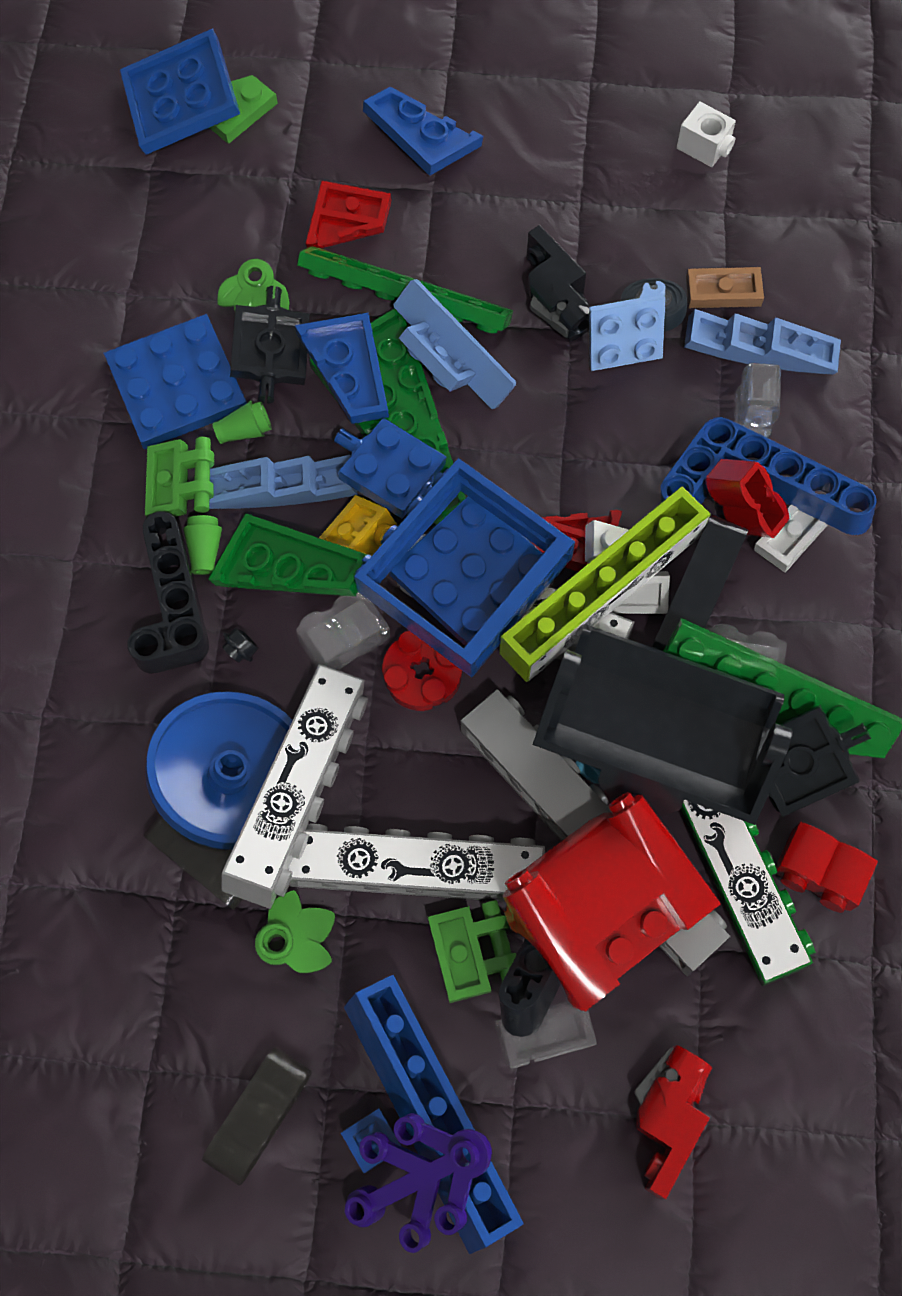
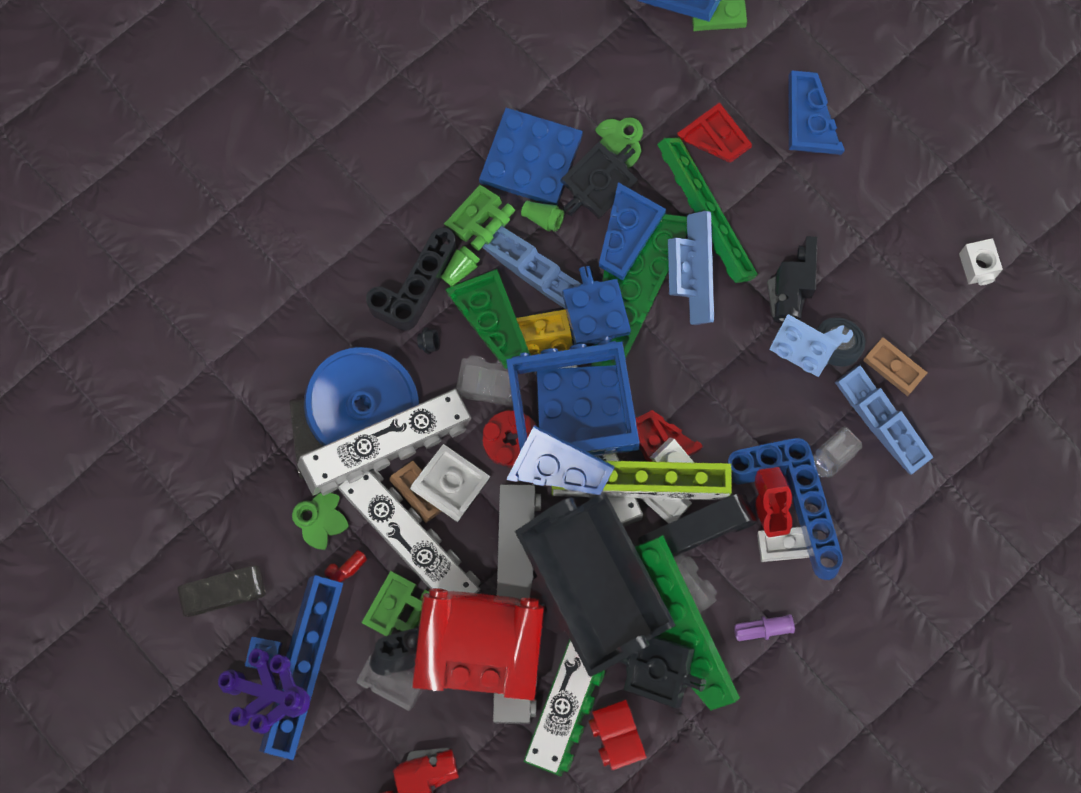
camera: 45 degrees right, 5 degrees up
none -> red arm [324,550,367,582]
none -> medium nougat plate [389,461,442,523]
none -> white plate [410,444,490,522]
none -> wing [507,425,615,495]
none -> medium lavender axle [734,614,795,641]

